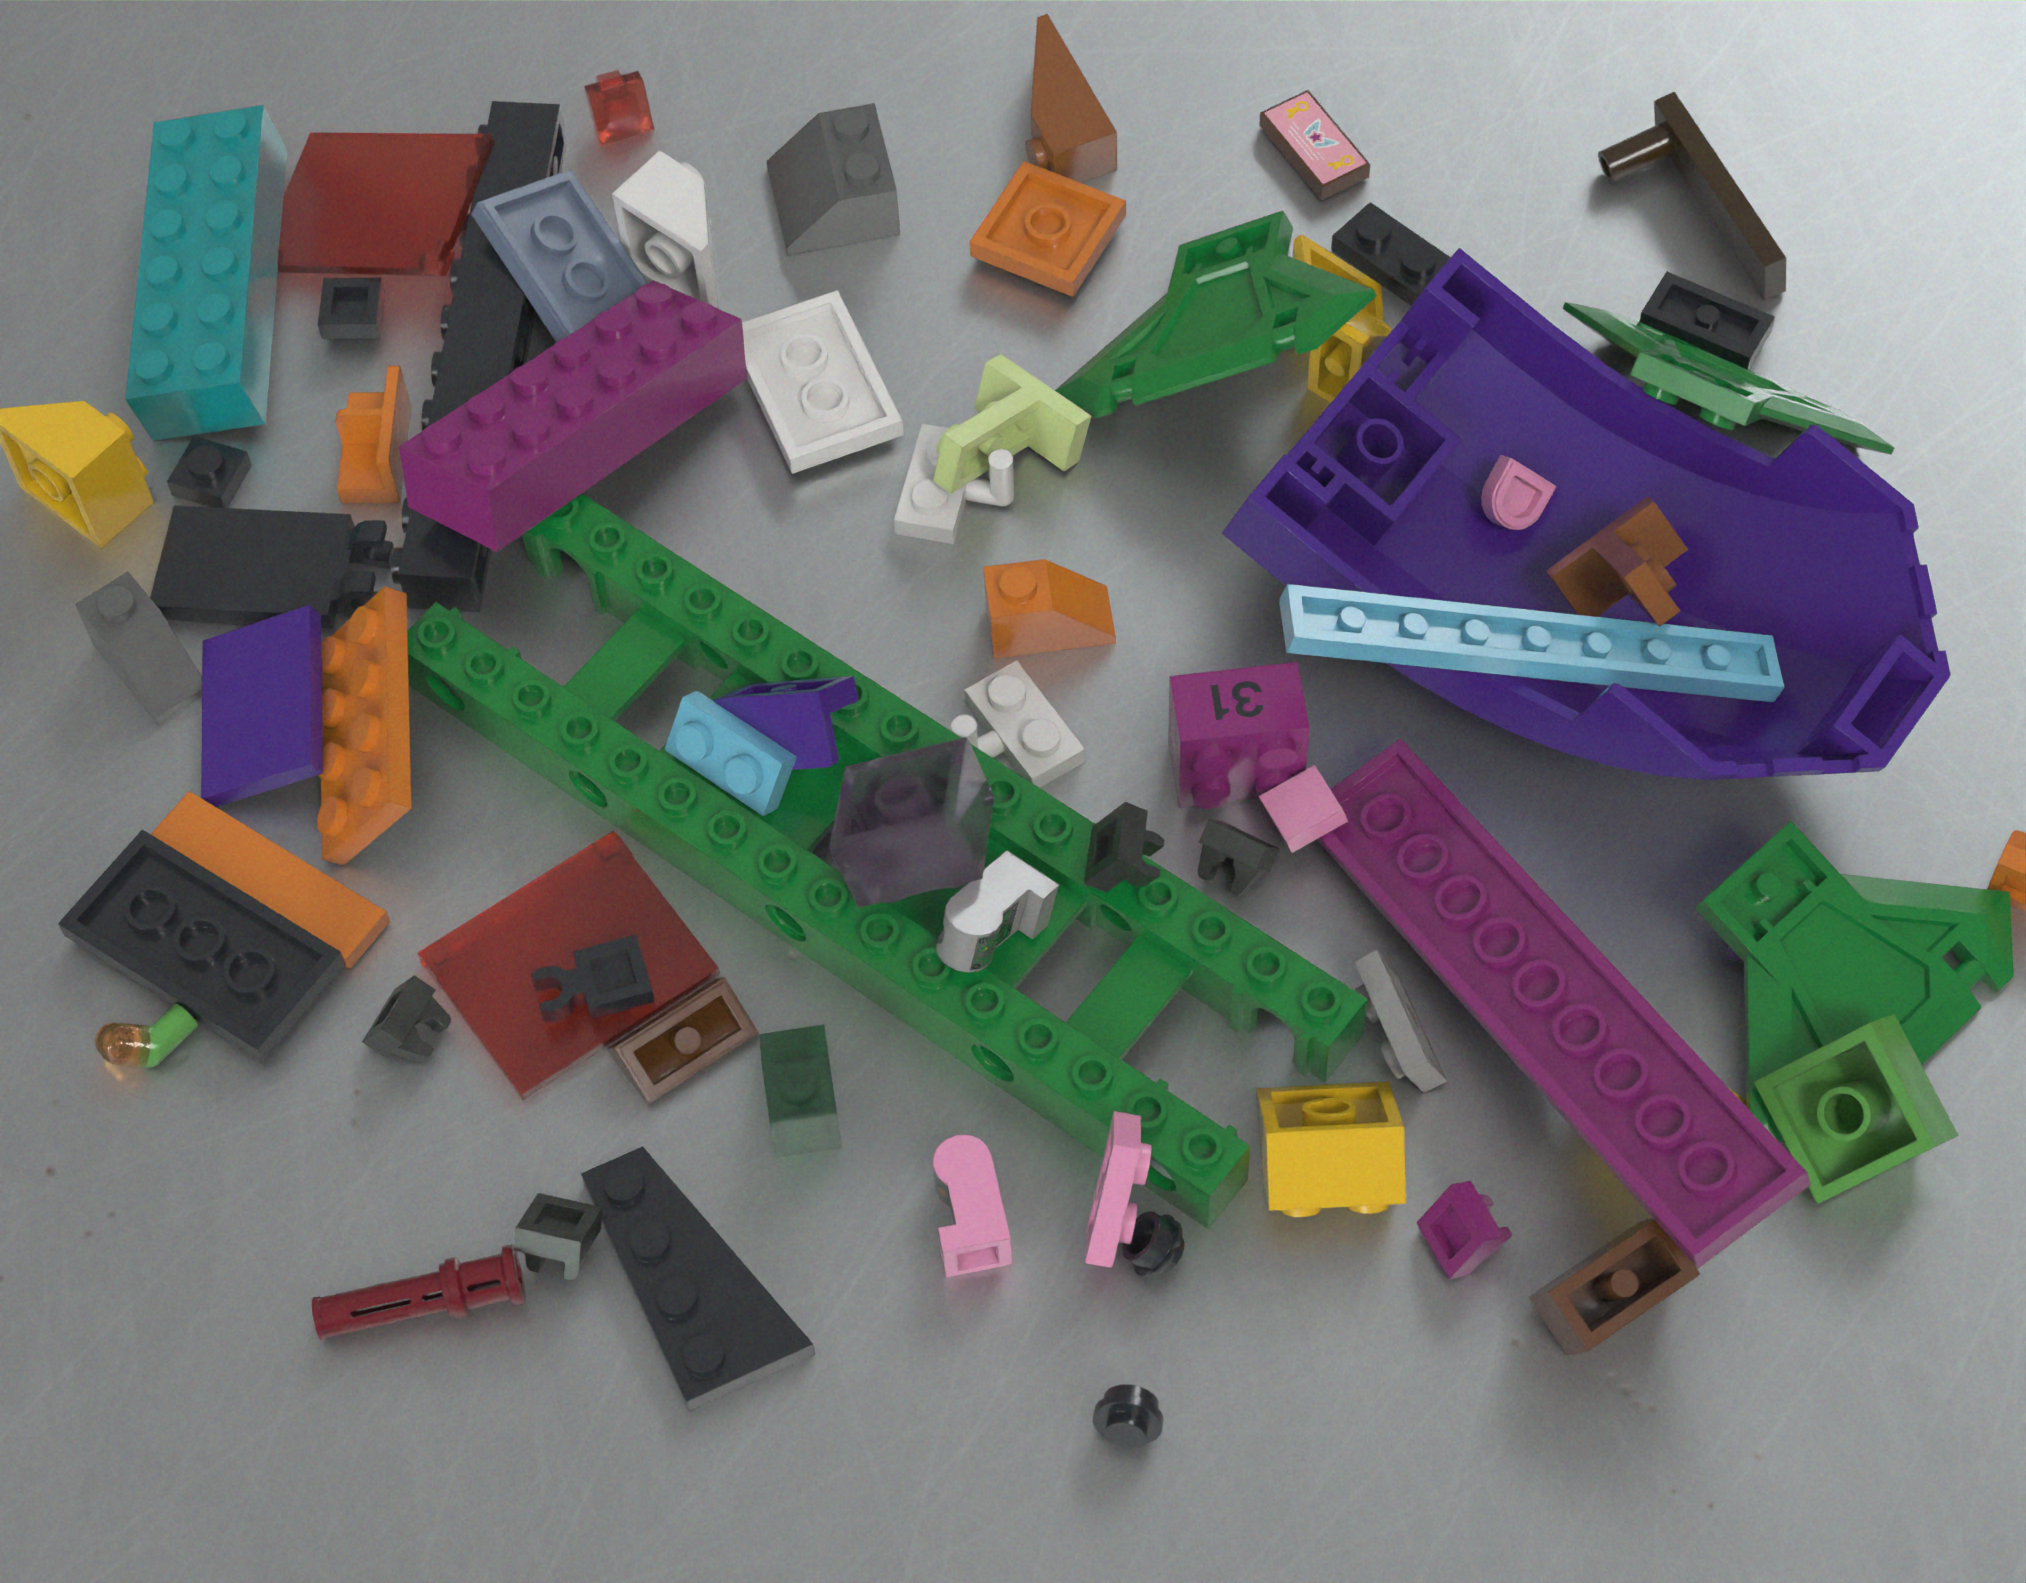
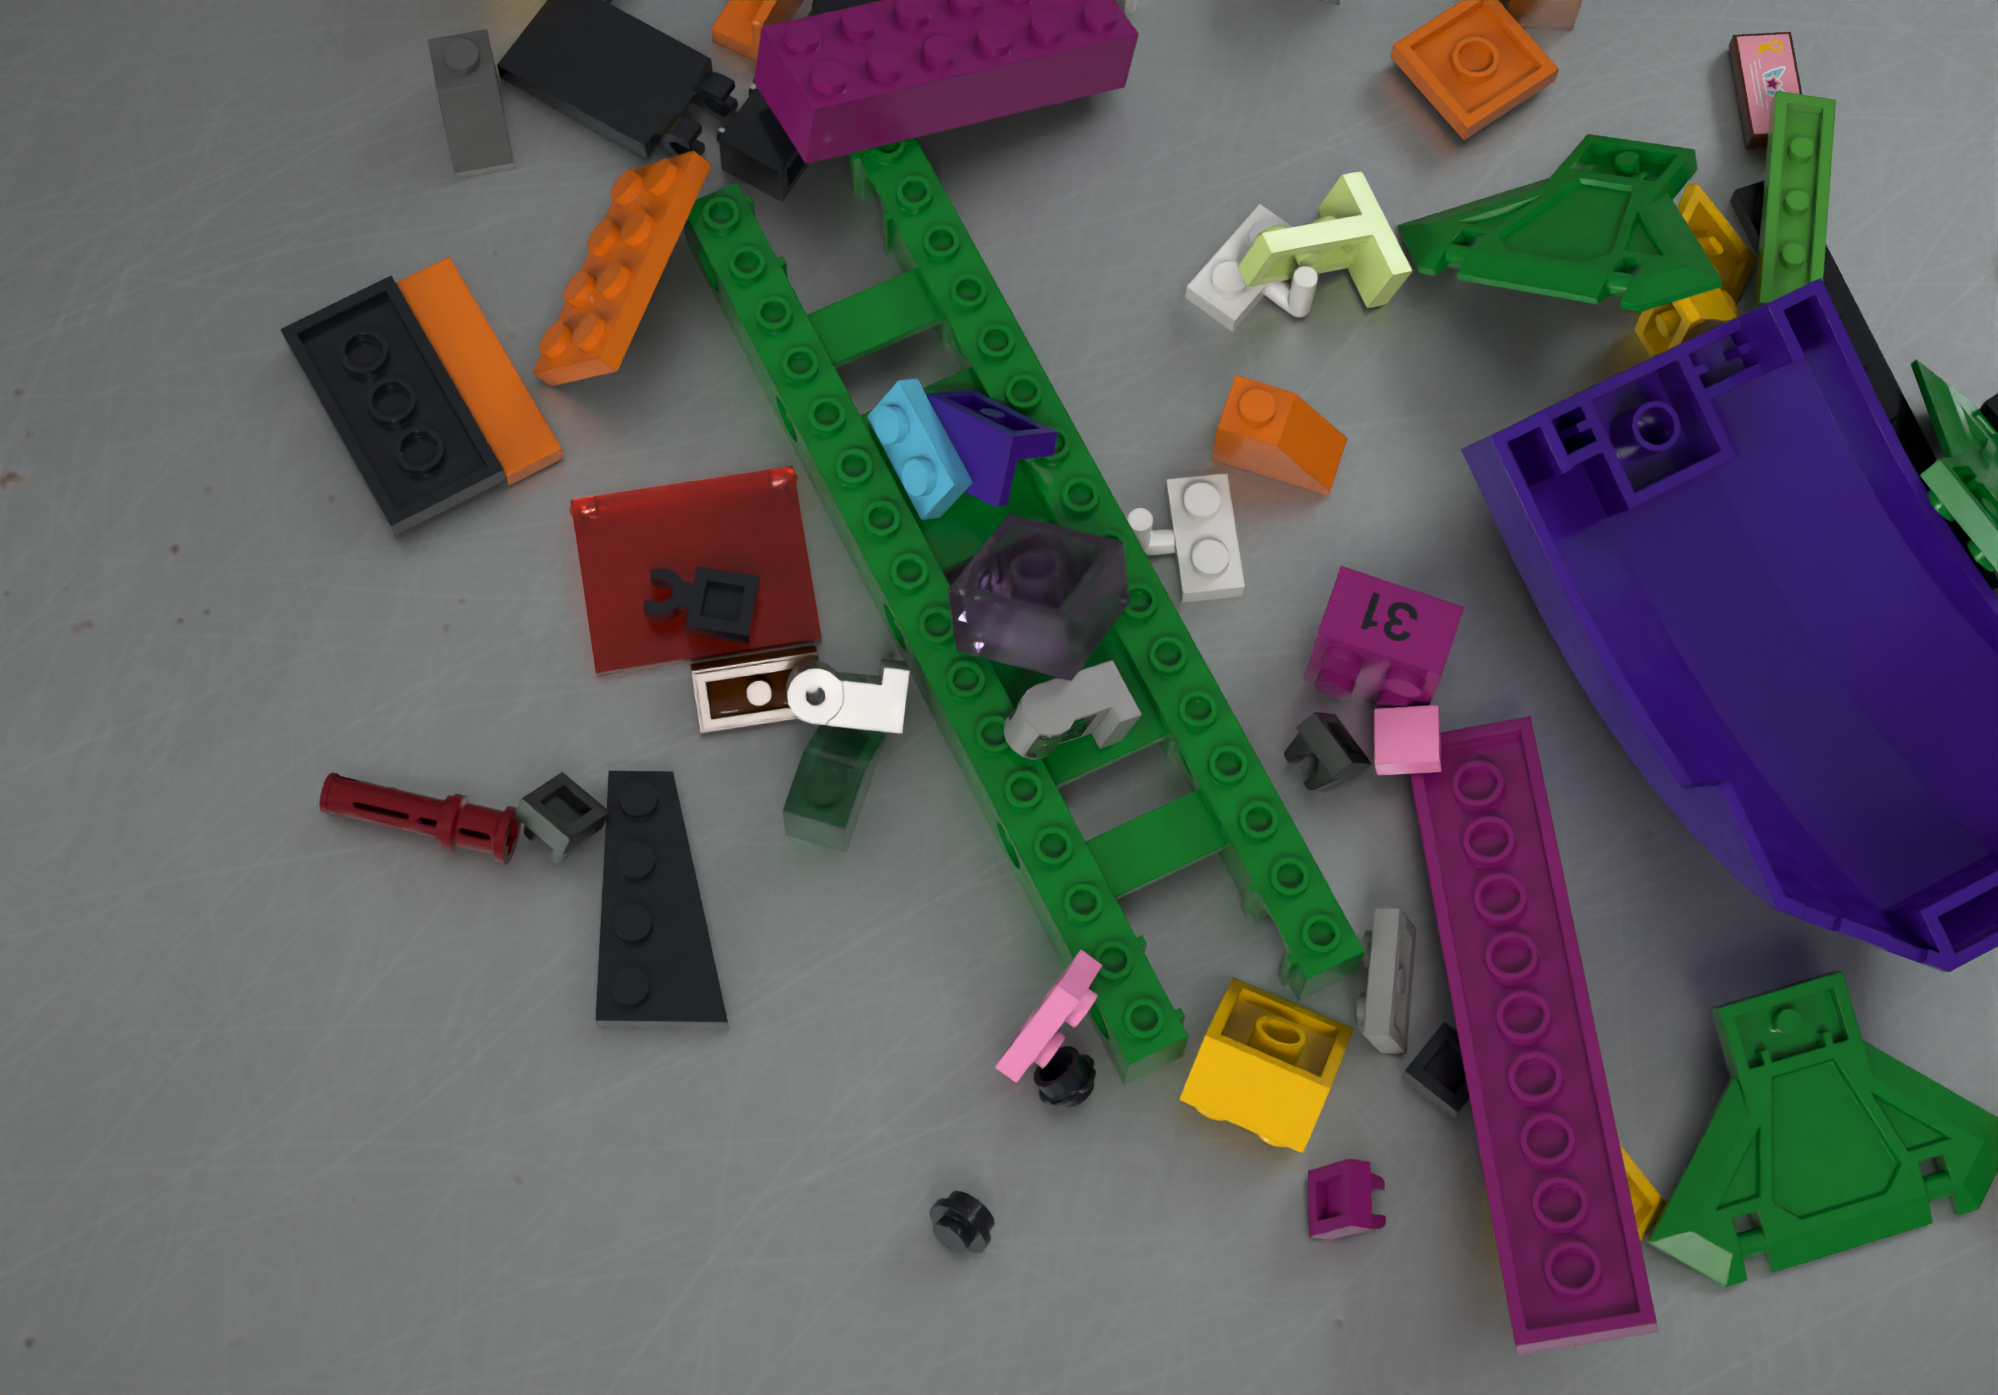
camera: 20 degrees right, 10 degrees up
arm [95,1003,198,1068] -> none
dark purple tile [201,605,323,807] -> none
pearl dark grey tile [362,975,451,1062] -> none
white plate [742,290,904,474] -> none
bright pink leg [933,1135,1013,1278] -> none
pearl dark grey tile [1084,802,1165,892] -> none
medium azure plate [1279,584,1784,702] -> none
bright pink tile [1481,455,1557,530] -> none
reddish brown brick [1528,1218,1701,1355] -> none
dark orange bracket [1546,496,1688,627] -> none
bright green slope [1754,1014,1959,1204] -> none
none -> leg [786,659,910,734]
none -> black plate [1401,1021,1470,1119]
none -> bright green plate [1754,91,1836,309]

